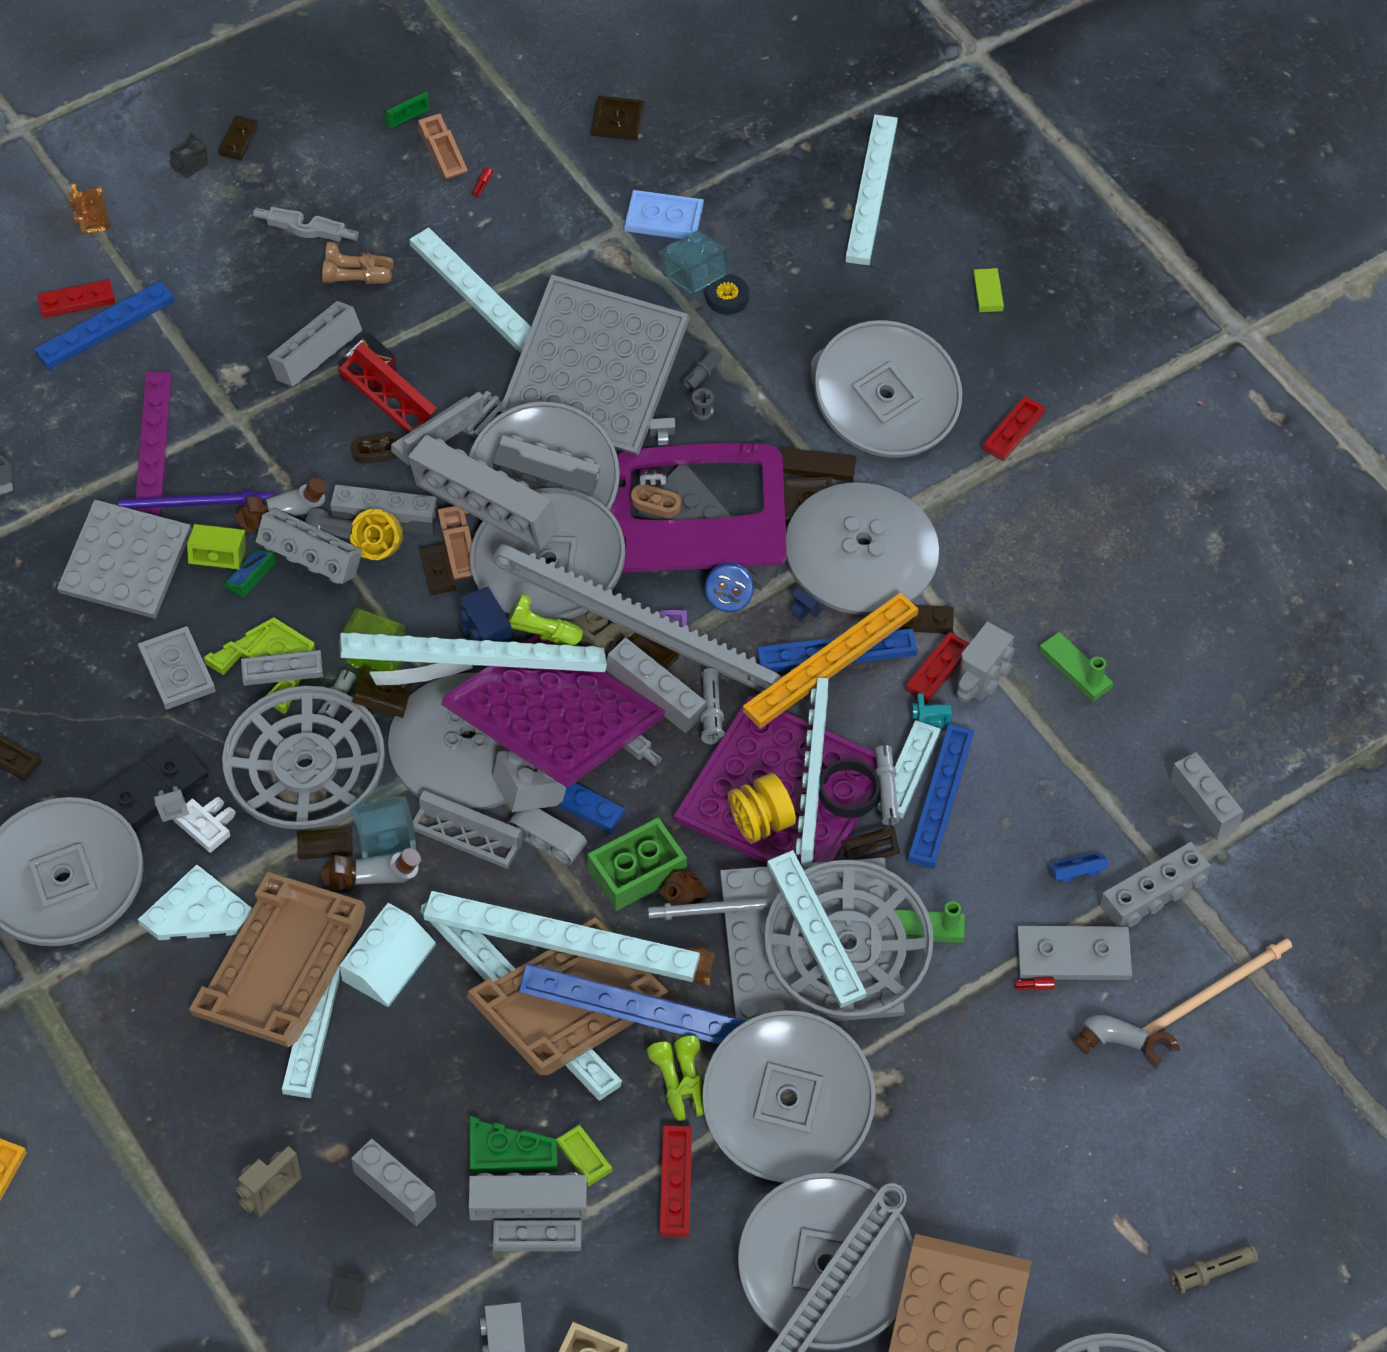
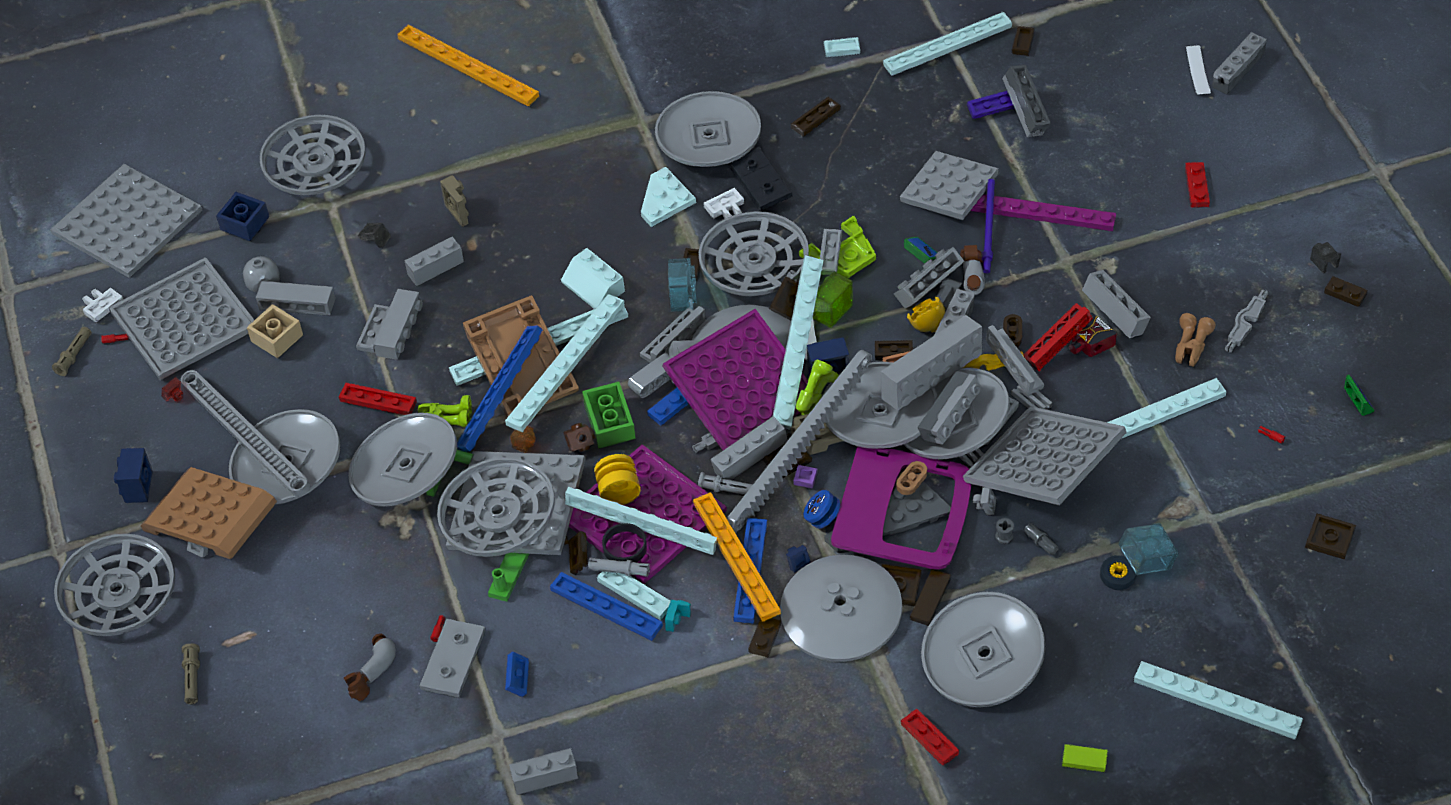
camera: 110 degrees right, 5 degrees down
blue plate [34,280,175,371] -> none
clear orange bracket [68,183,111,234] -> none
light grey plate [138,626,216,710] -> none
light grey tile [154,786,189,822] -> none
lime brick [187,524,246,569] -> none
medium nougat slope [189,872,366,1047] -> none
light aqua plate [282,954,346,1098] -> none
piece [321,848,421,893] -> none
nougat slope [417,113,468,180] -> none
green wing [470,1116,558,1174] -> none
lime tile [557,1124,612,1187] -> none
light blue tile [624,190,704,241] -> none
tile [639,468,666,485] -> none
light grey bar [648,893,832,920] -> none
light aqua plate [767,850,867,1008] -> none
red plate [905,632,970,703] -> none
light grey hinge [957,621,1015,702] -> none
bright green piece [1039,632,1113,702] -> none
light grey brick [1100,842,1211,927] -> none
light nougat bar [1142,938,1292,1036] -> none

